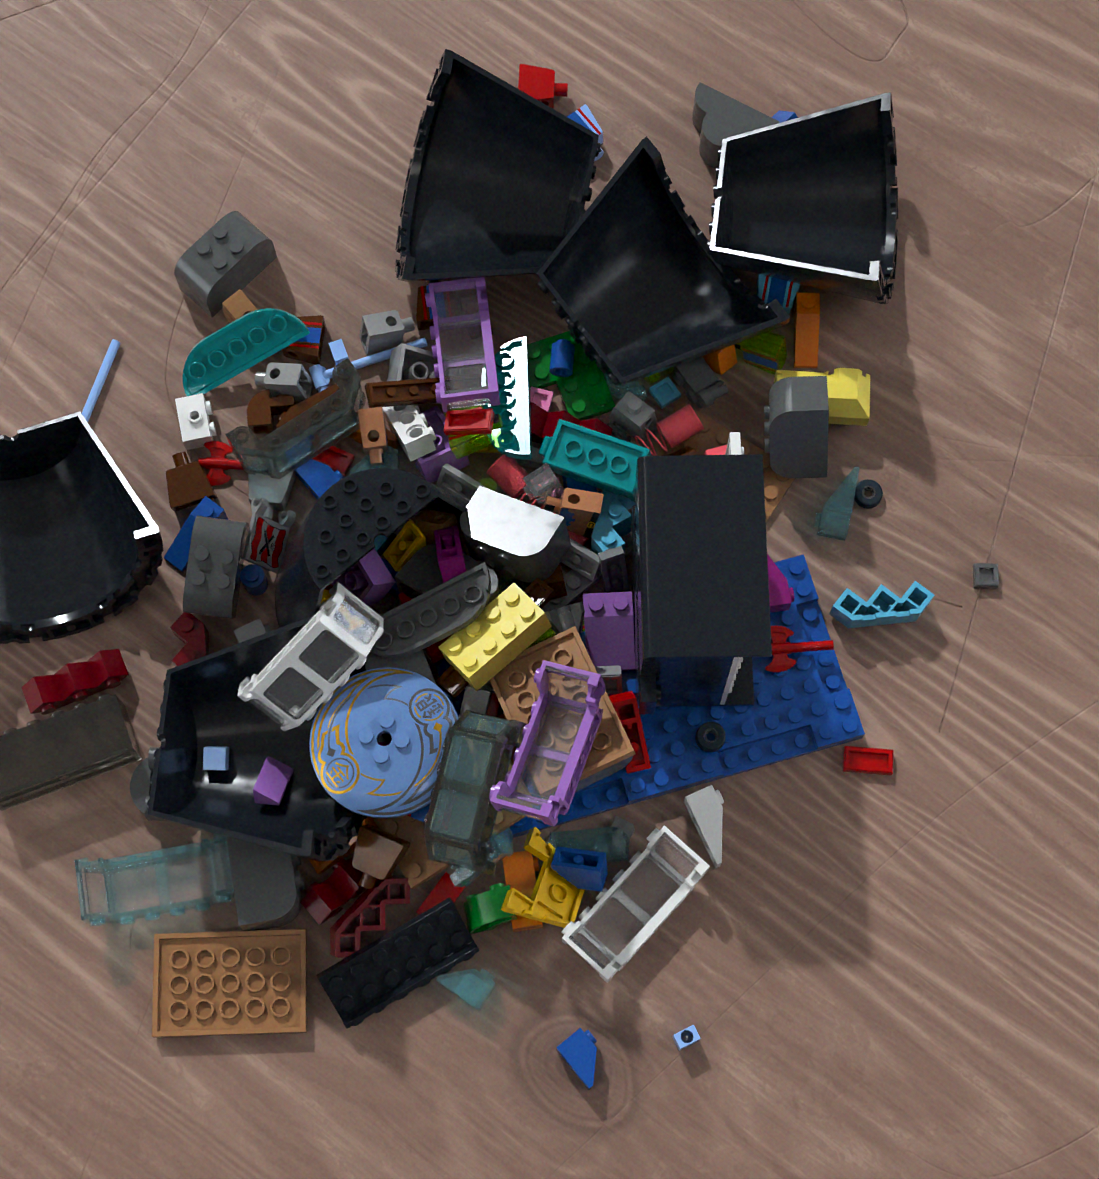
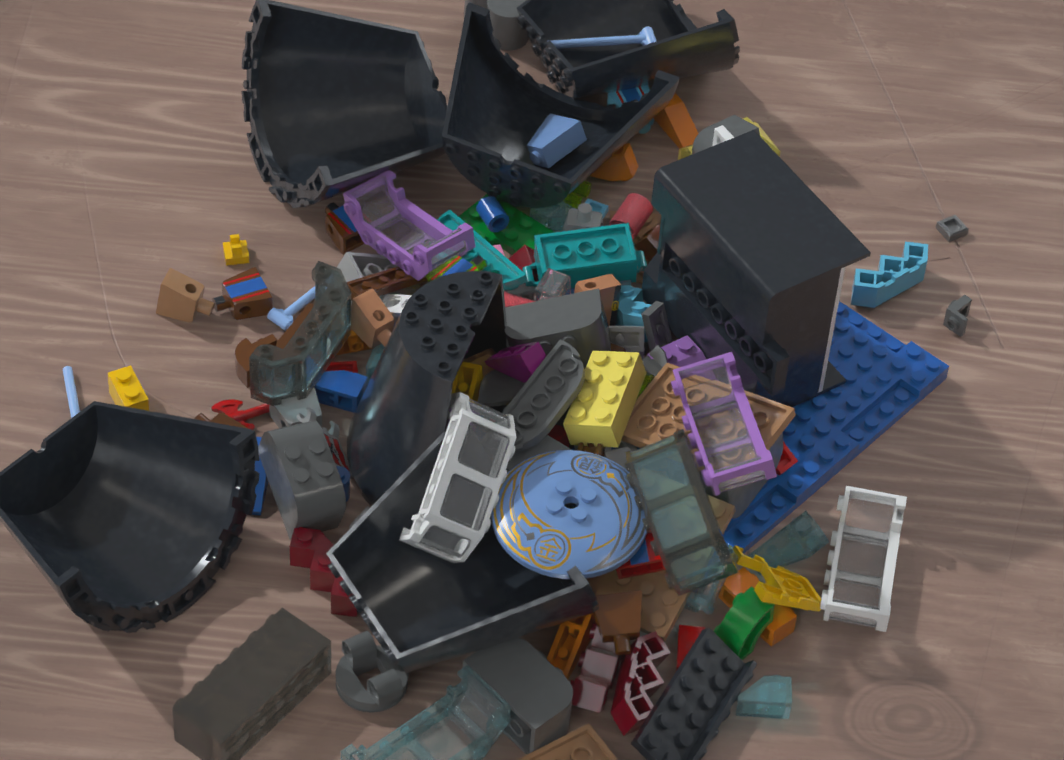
camera: 35 degrees left, 25 degrees down
dark red brick [21,649,129,715] -> none
dark grey brick [174,211,277,317] -> none
white brick [175,393,217,450] -> none
teal plate [182,308,310,396] -> none
light blue piece [203,746,229,770] -> none
medium lavender slope [253,757,293,806] -> none
light grey torso [255,363,314,402] -> none
light blue piece [328,339,349,367] -> none
light grey torso [359,310,415,356] -> none
red tile [443,409,495,436] -> none
blue slope [551,846,608,892] -> none
blue slope [556,1028,597,1090] -> none
light blue piece [672,1025,701,1051] -> none
dark grey hinge [673,357,728,410] -> none
white slope [684,785,724,869] -> none
black wheel [696,722,726,752] -> none
clear neon green torso [735,332,788,375] -> none
red piece [765,625,834,672] -> none
red tile [842,746,894,775] -> none
none -> yellow brick [107,365,149,411]
none -> yellow tile [223,234,249,266]
none -> medium blue slope [527,114,587,168]
none -> light blue bar [549,27,657,49]
none -> dark grey bracket [943,295,972,337]

